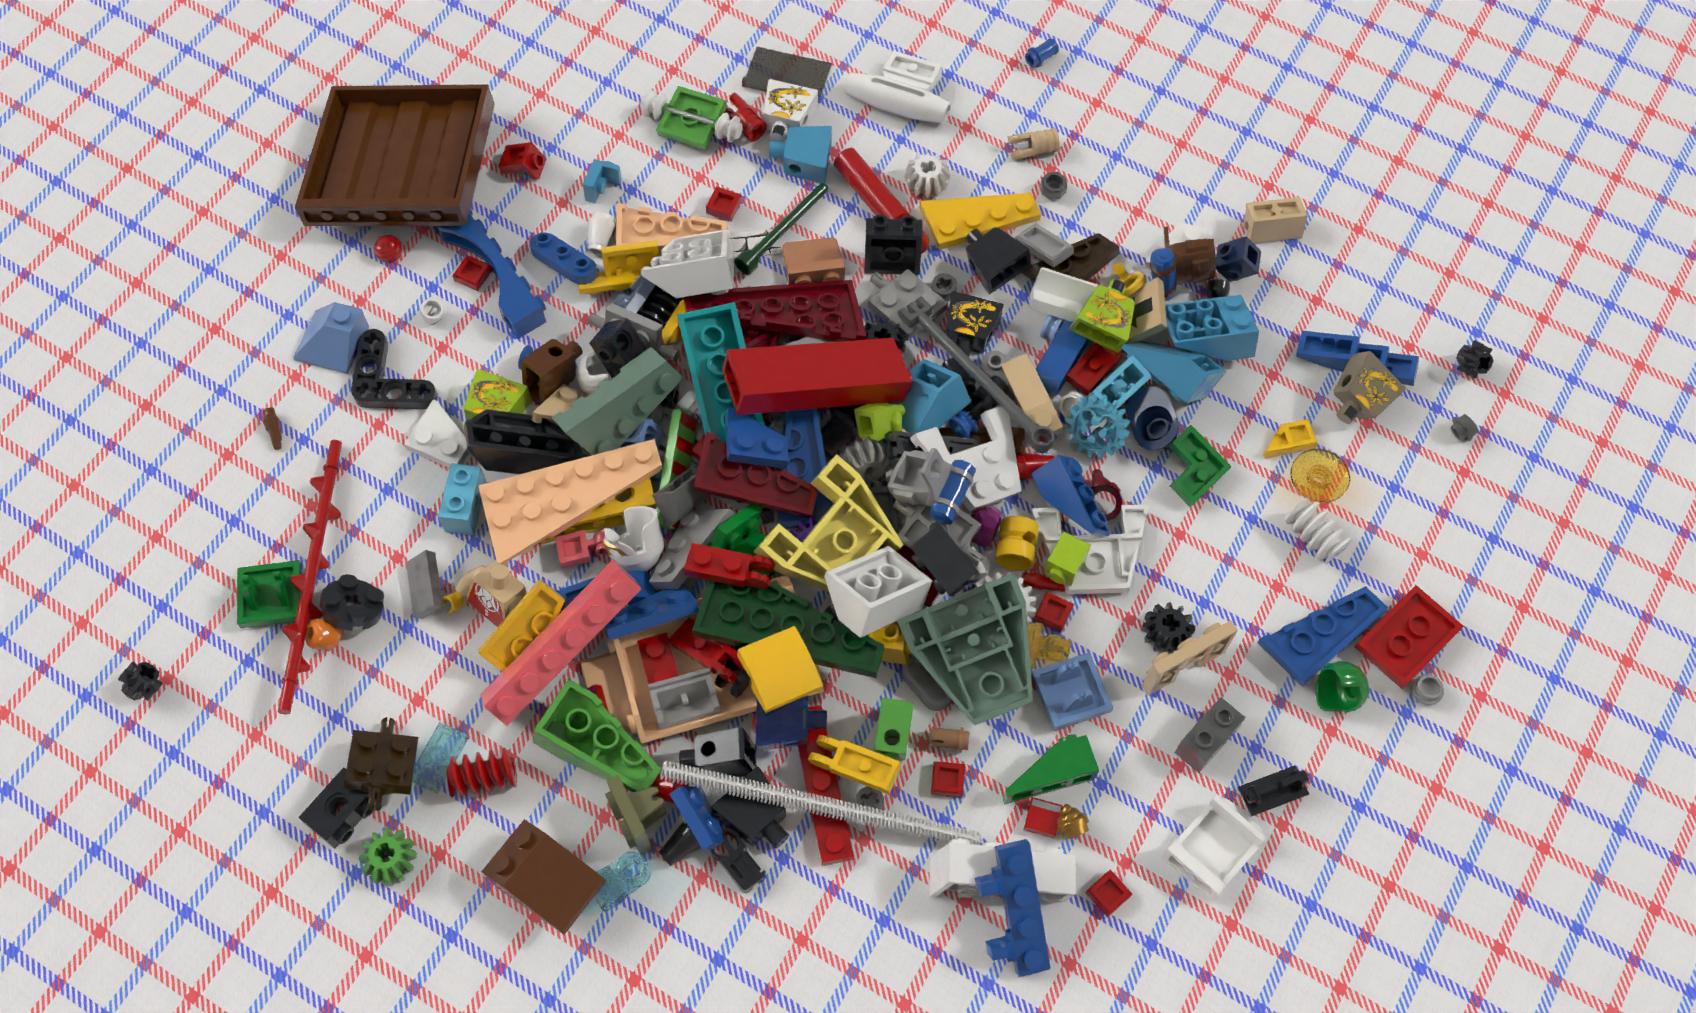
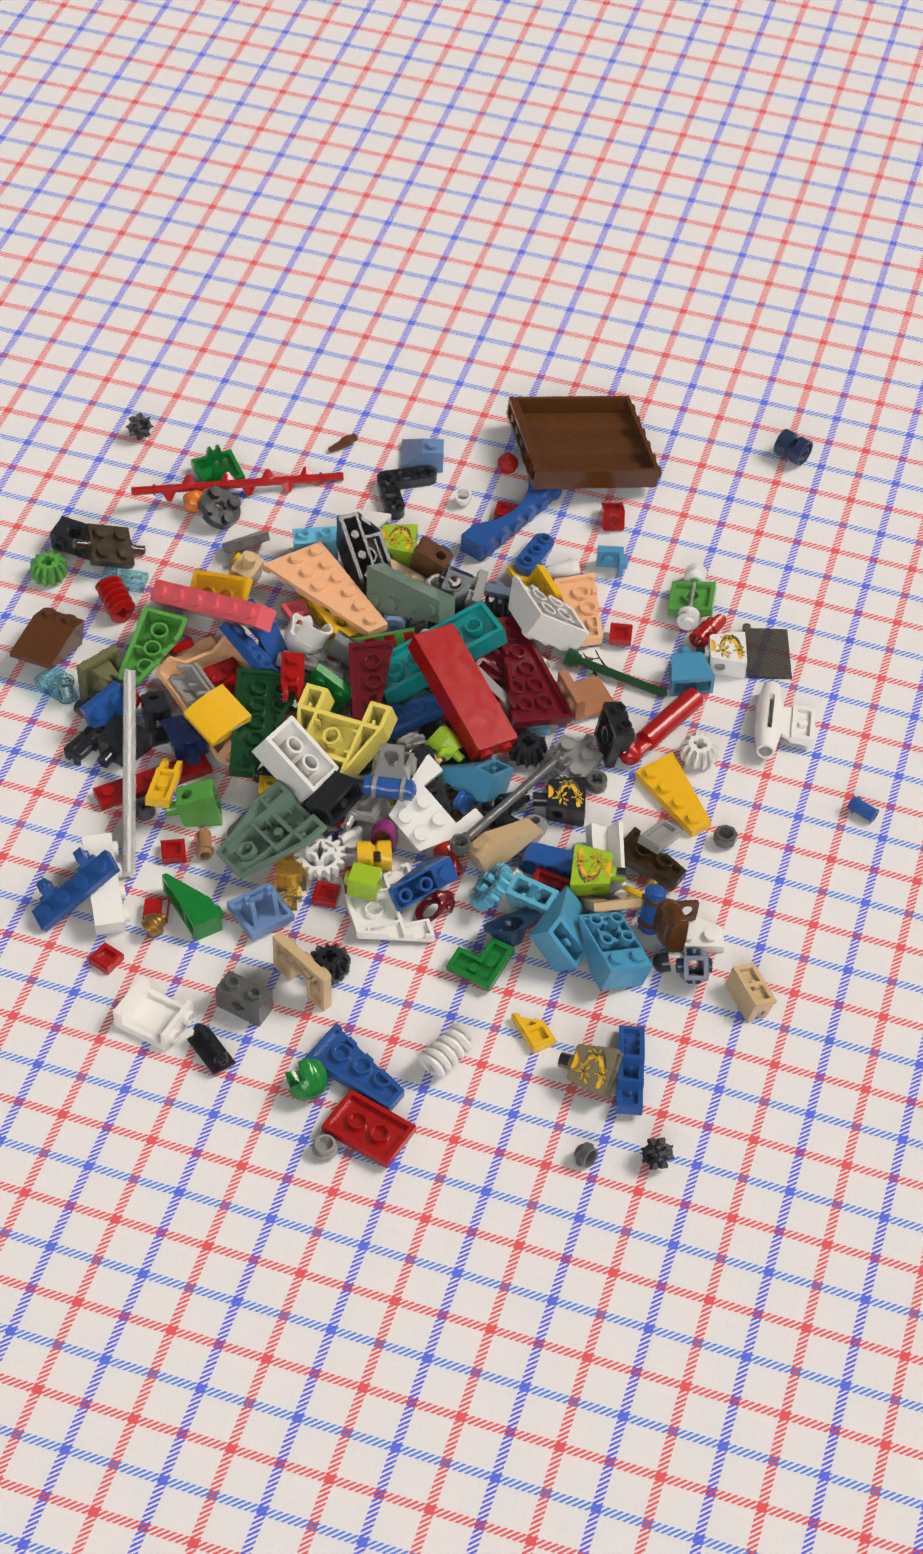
camera: 75 degrees right, 15 degrees down
blue wing [725,407,789,468] -> none
black torso [966,228,1032,295] -> none
tan hinge [1007,128,1060,160] -> none
clear yellow dish [1290,449,1350,503] -> none

